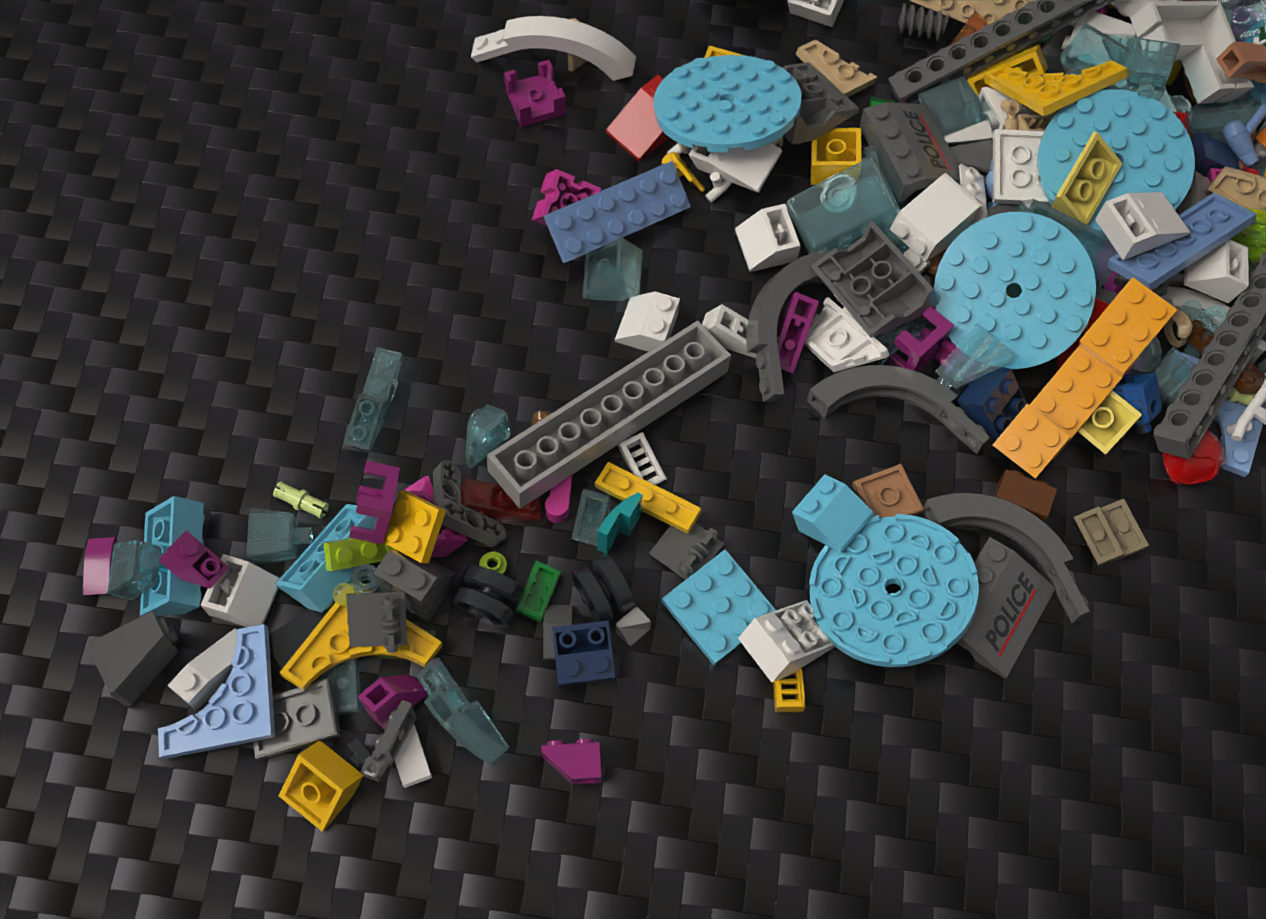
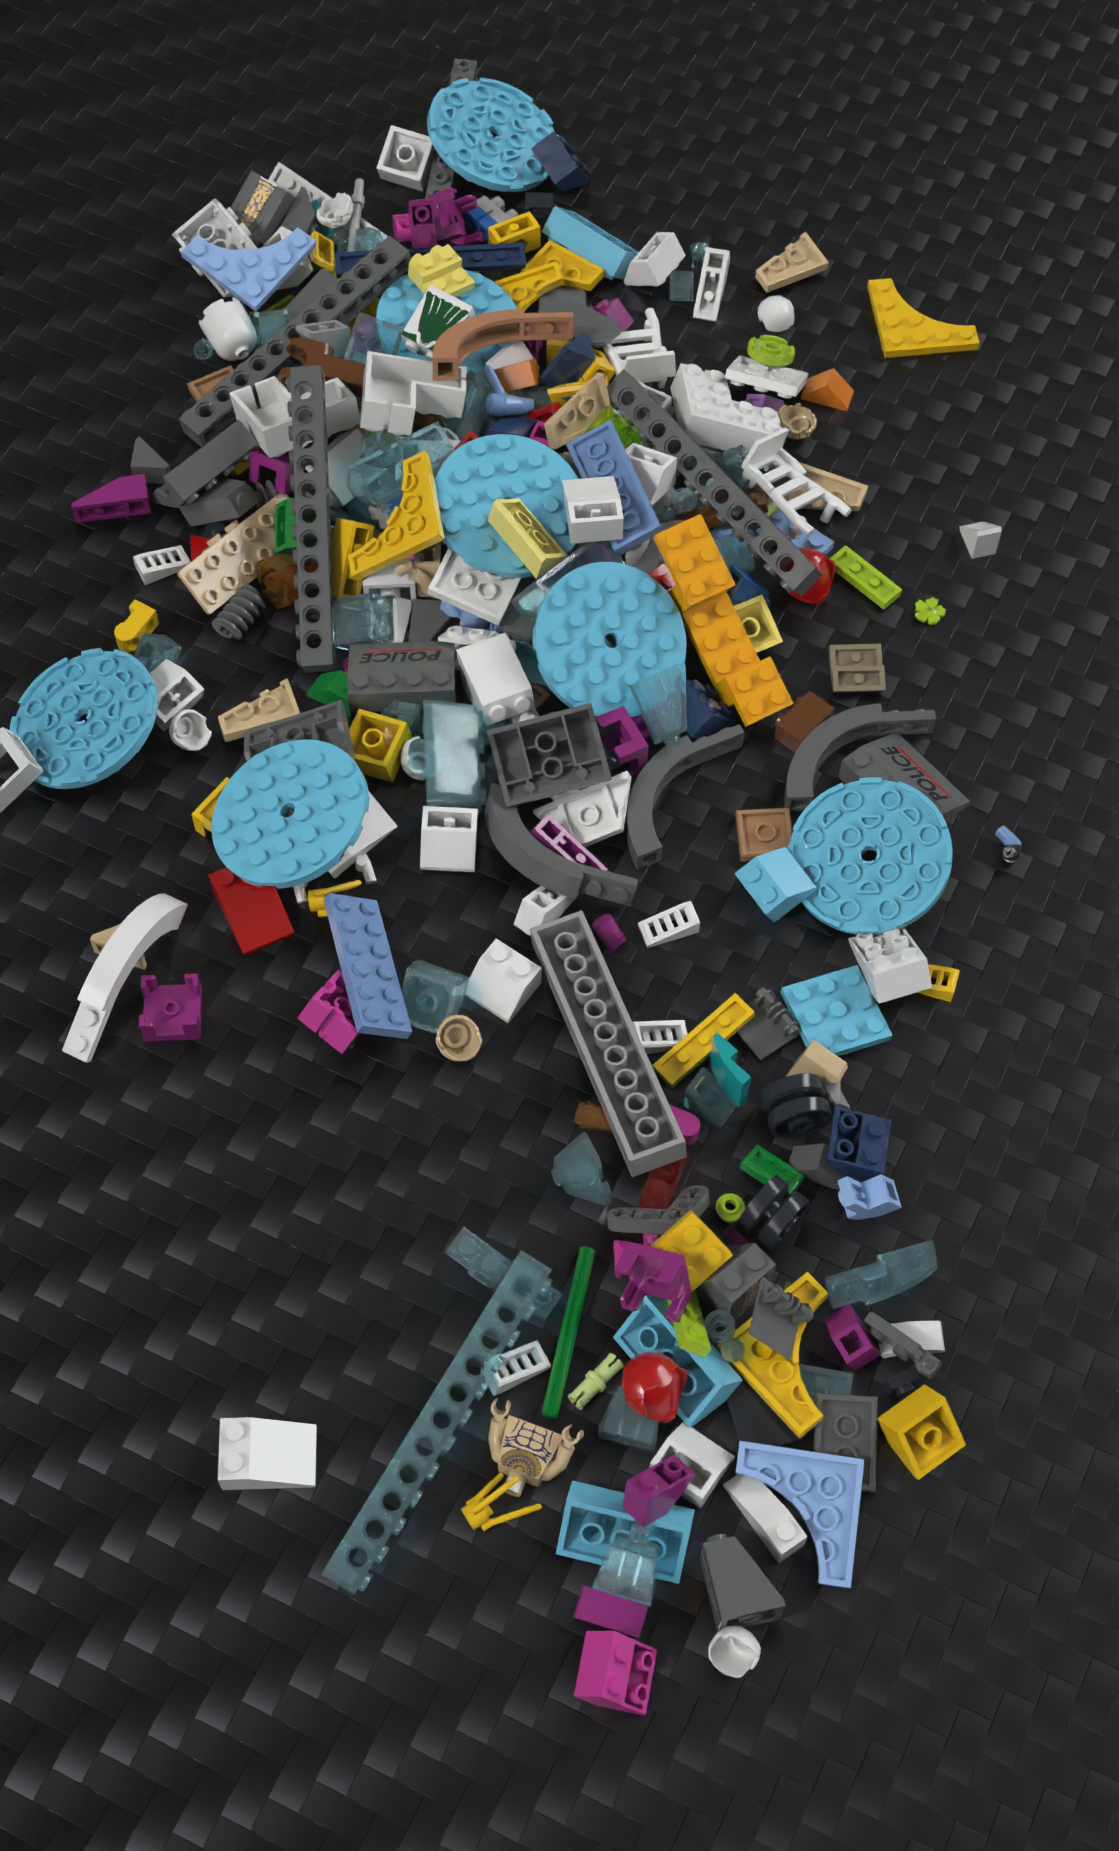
camera: 70 degrees left, 5 degrees down
magenta slope [541,739,601,785] -> none
clear light blue torso [1125,37,1180,99] -> none
none -> white hair [169,709,211,751]
none -> white slope [218,1417,317,1490]
none -> clear light blue brick [321,1251,552,1595]
none -> tan hair [436,1014,482,1061]
none -> yellow plant [461,1473,542,1531]
none -> white slope [481,1340,551,1396]
none -> tan torso [488,1398,584,1497]
none -> green axle [542,1246,595,1419]
none -> dark pink slope [574,1631,657,1715]
none -> magenta piece [592,914,626,953]
none -> red helmet [622,1352,687,1423]
none -> white slope [638,901,700,948]
none -> white hair [708,1626,761,1678]
none -> tan slope [786,1039,848,1083]
none -> lime plate [830,545,902,609]
none -> light blue brick [837,1174,901,1220]
none -> lime plant [915,597,946,625]
none -> arm [995,825,1021,863]

